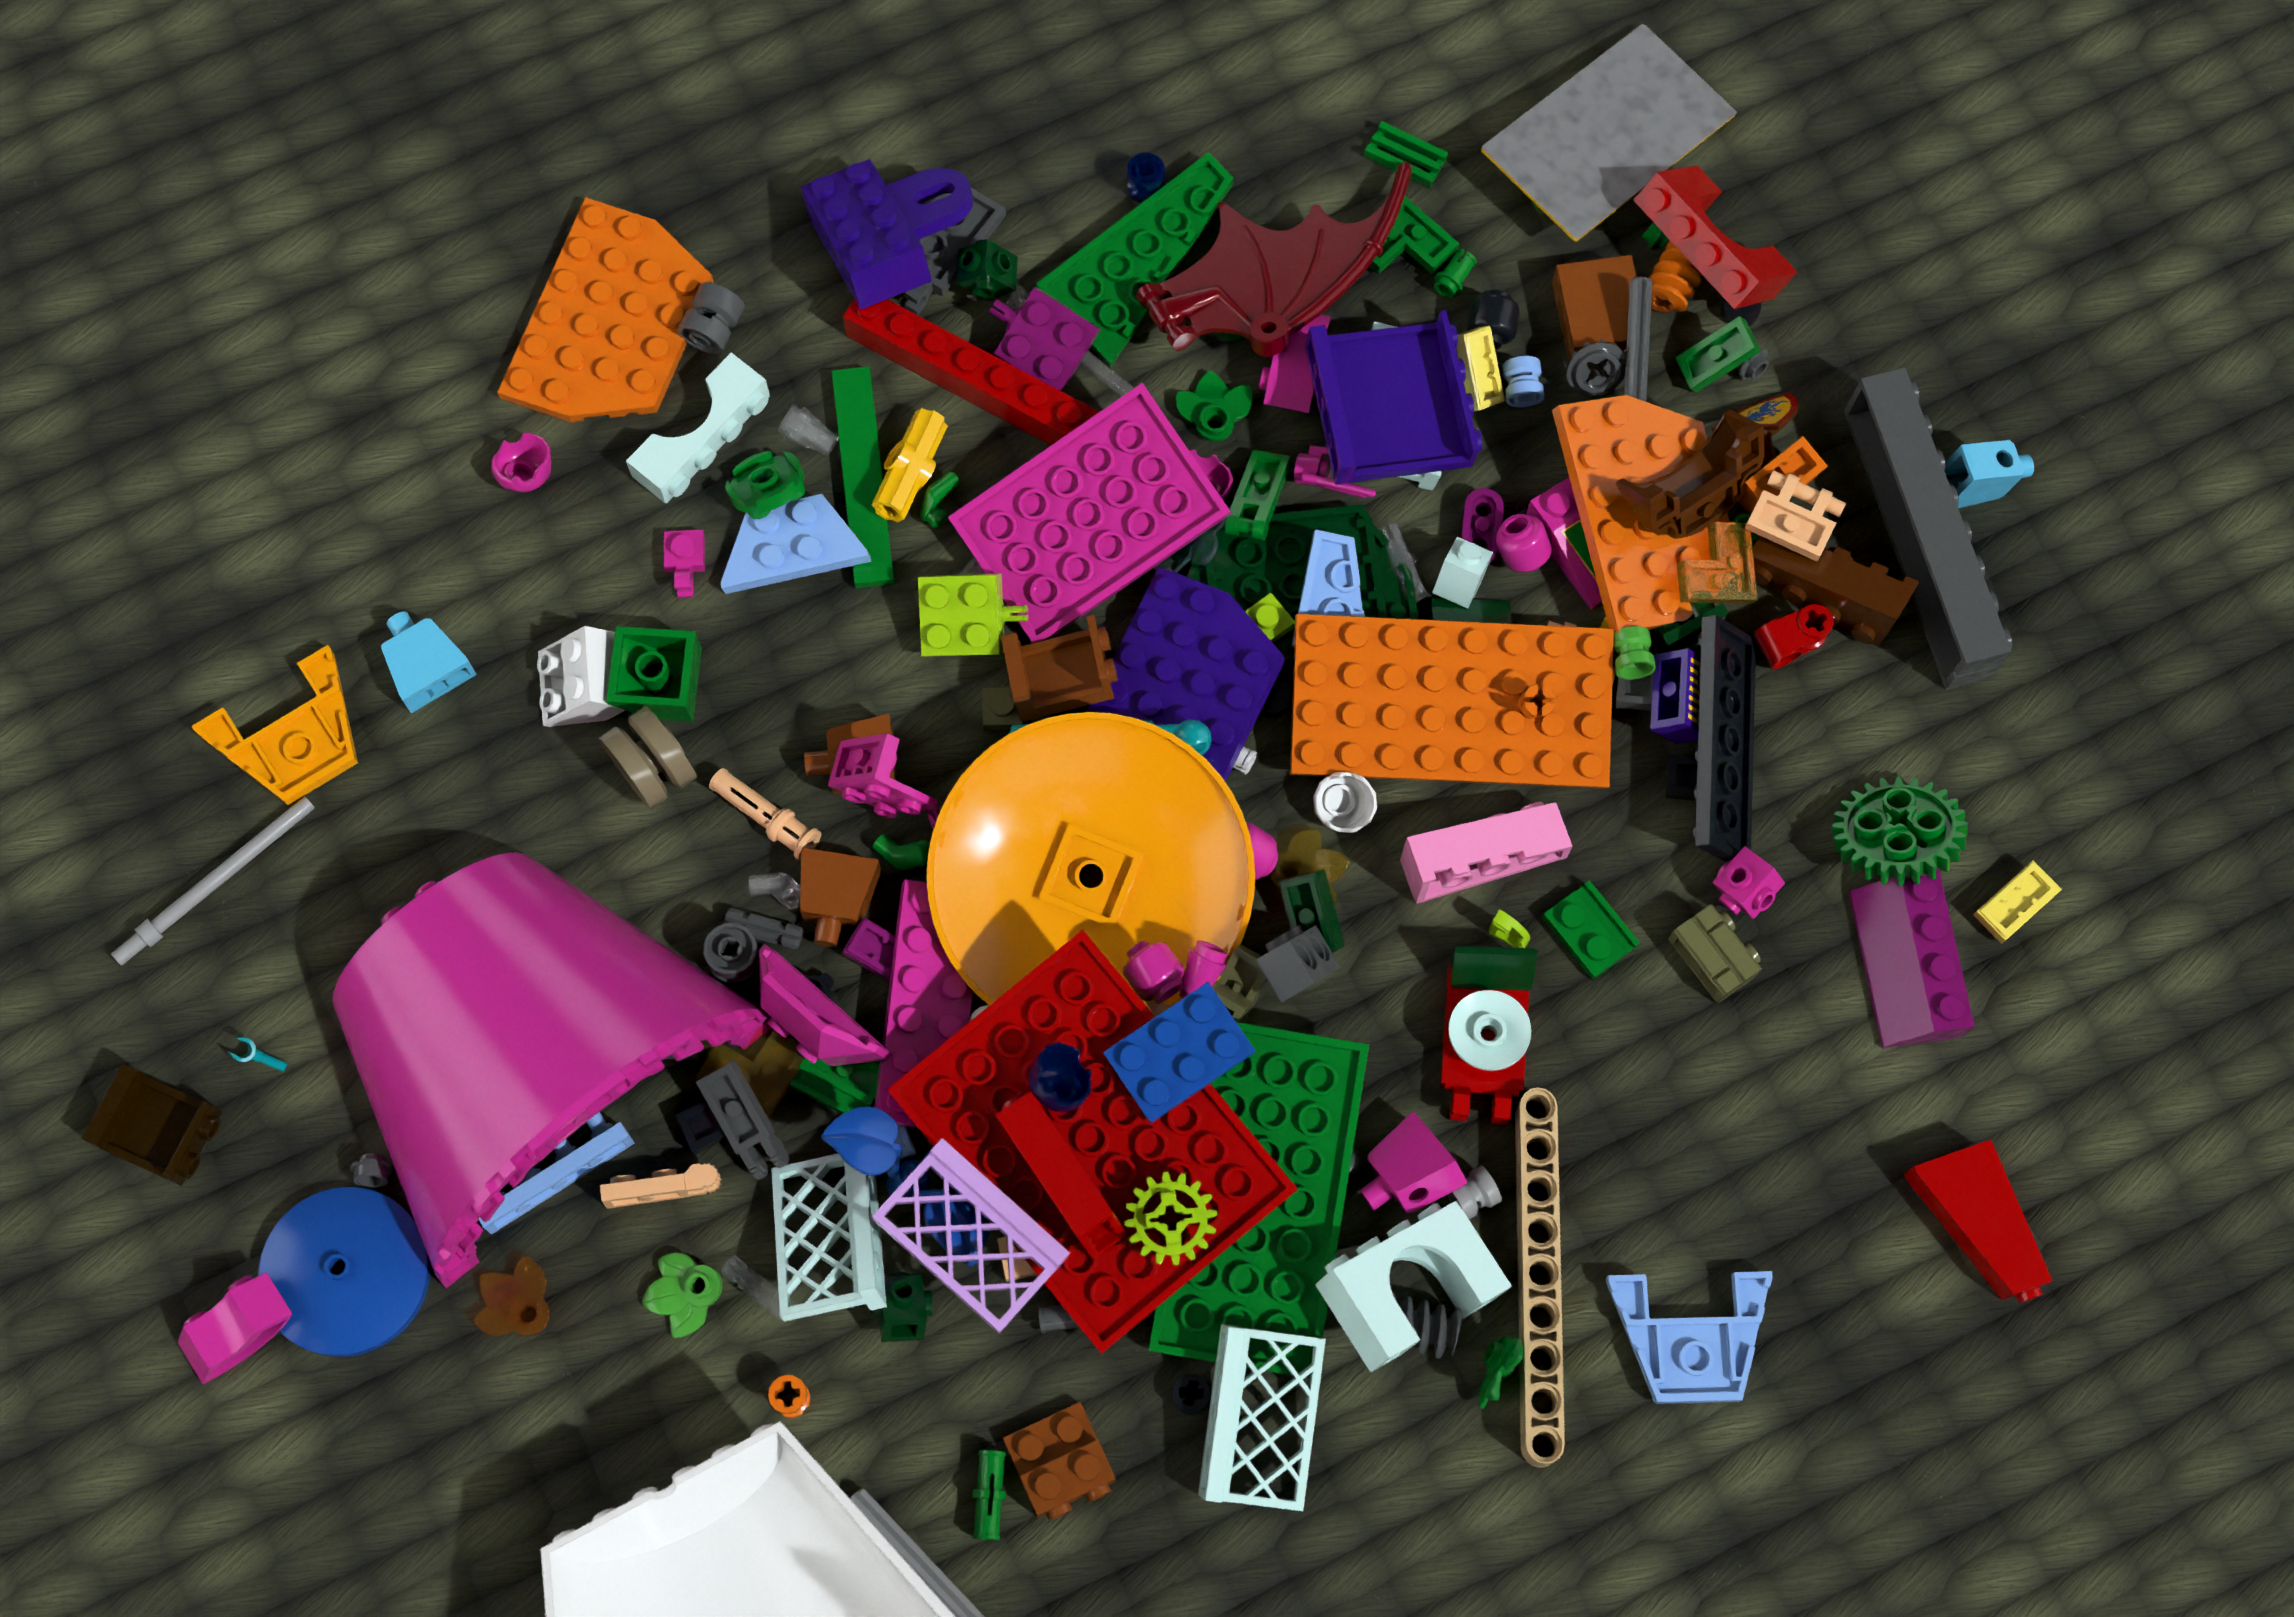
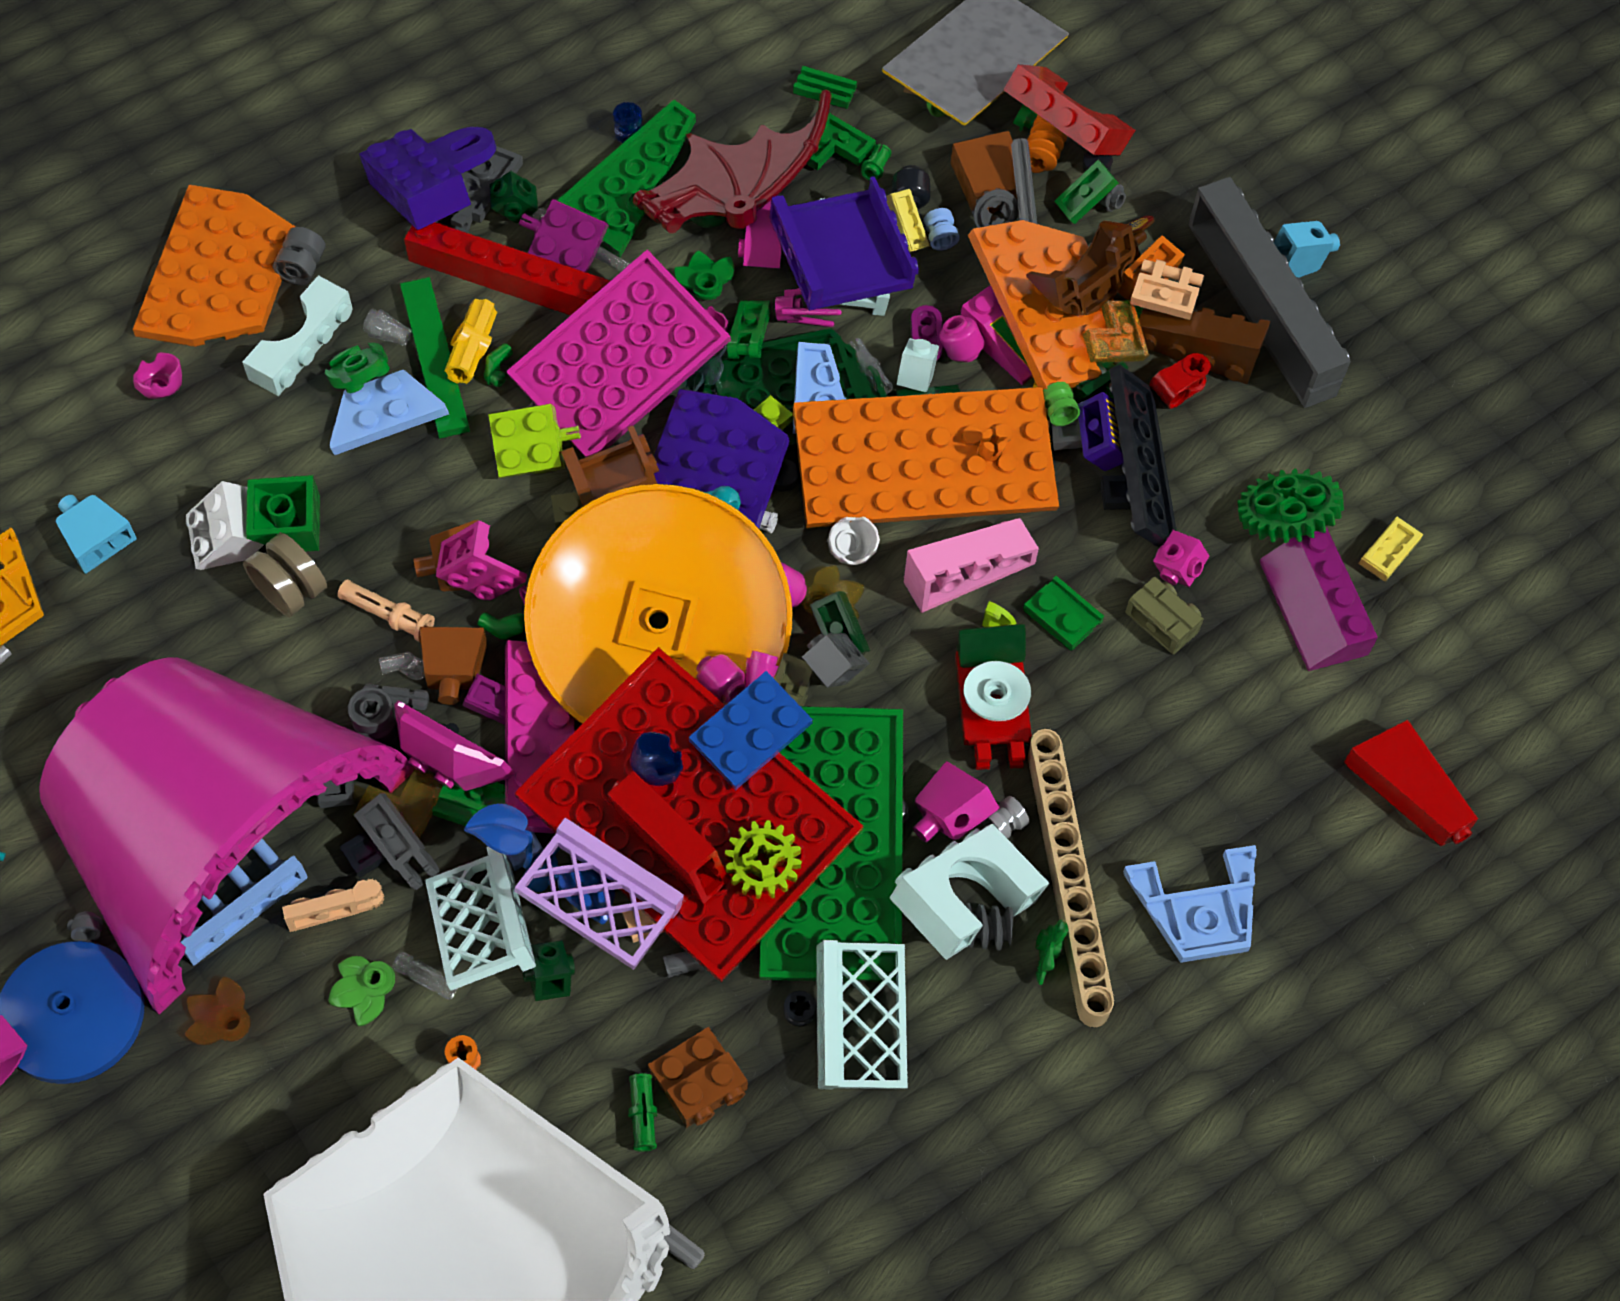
camera: 10 degrees left, 10 degrees down
dark pink plate [664,530,705,598] -> none

